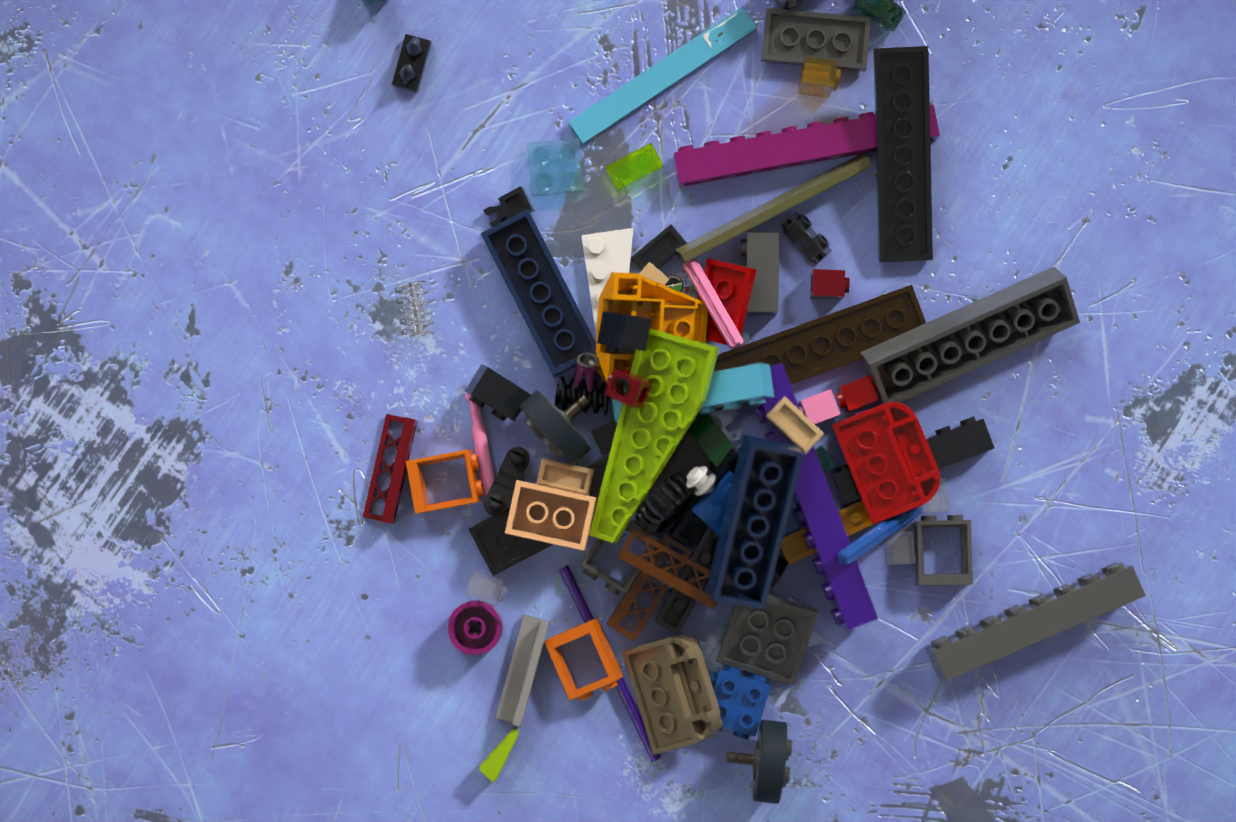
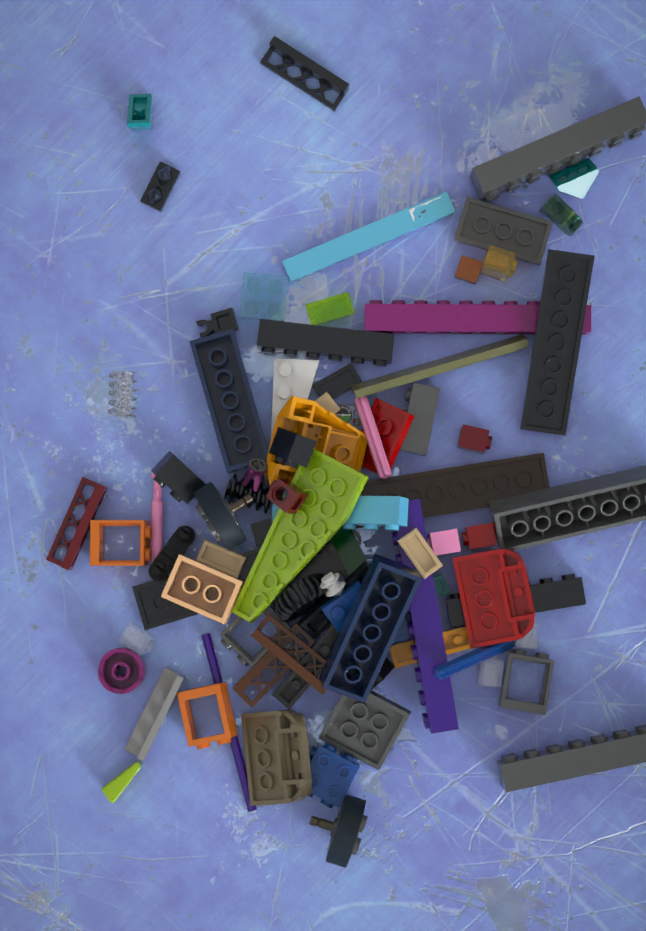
camera: 15 degrees right, 0 degrees up
black hinge [781,212,832,264] -> none
none -> black brick [257,319,395,367]
none -> dark orange tile [454,255,483,284]

